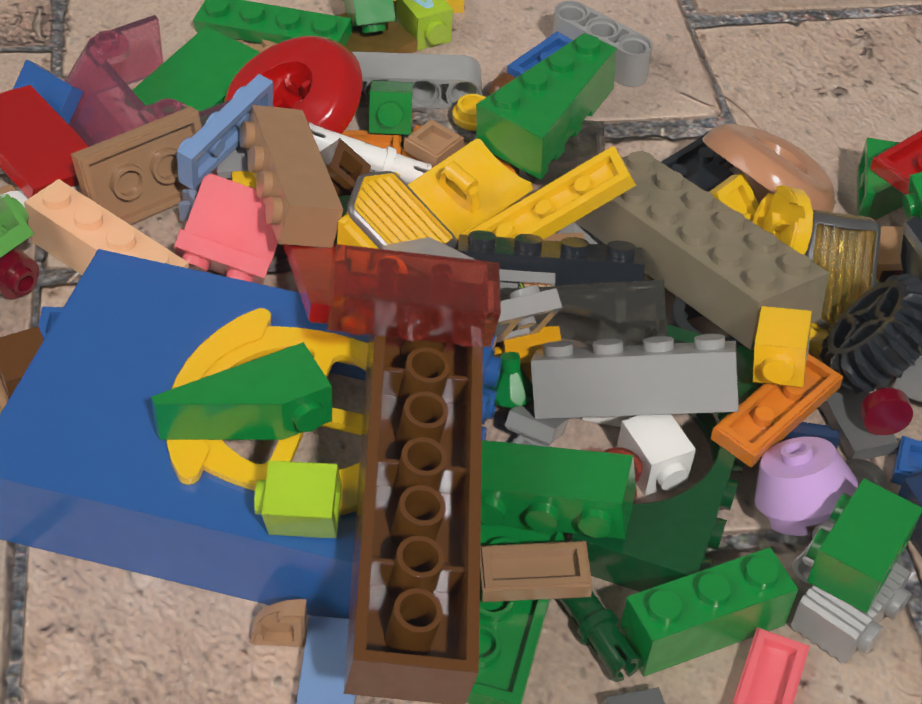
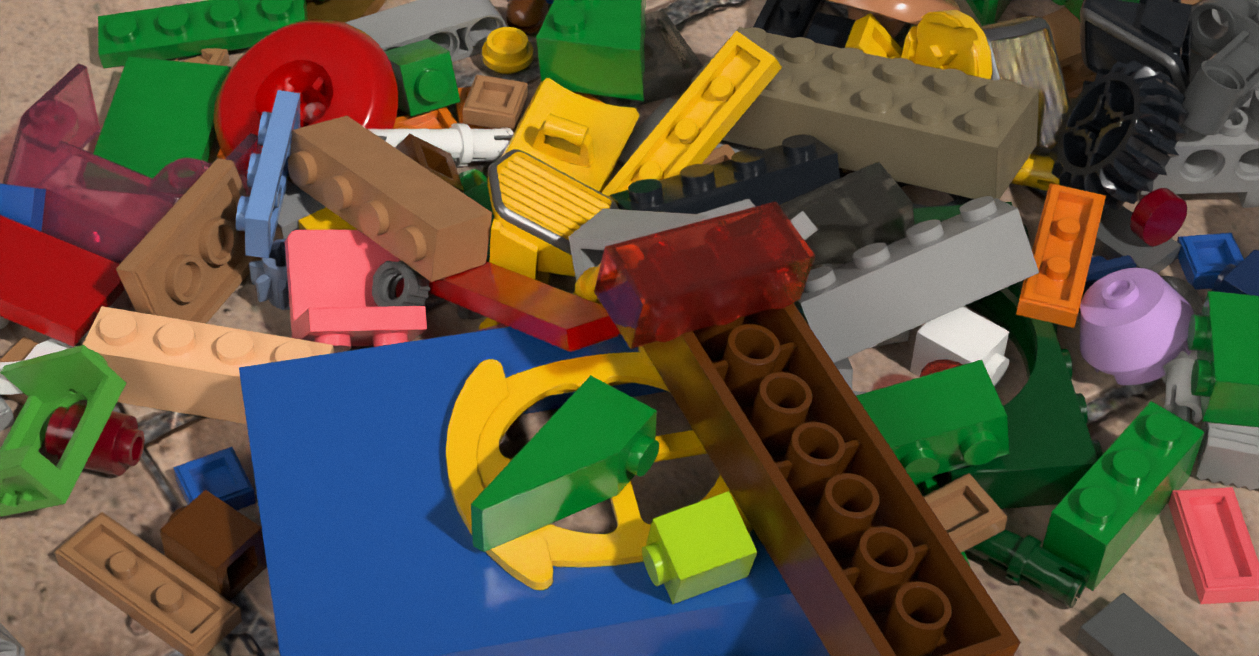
camera: 25 degrees left, 0 degrees up
yellow brick [753,306,812,387] -> none
none -> dark grey axle [372,261,430,307]

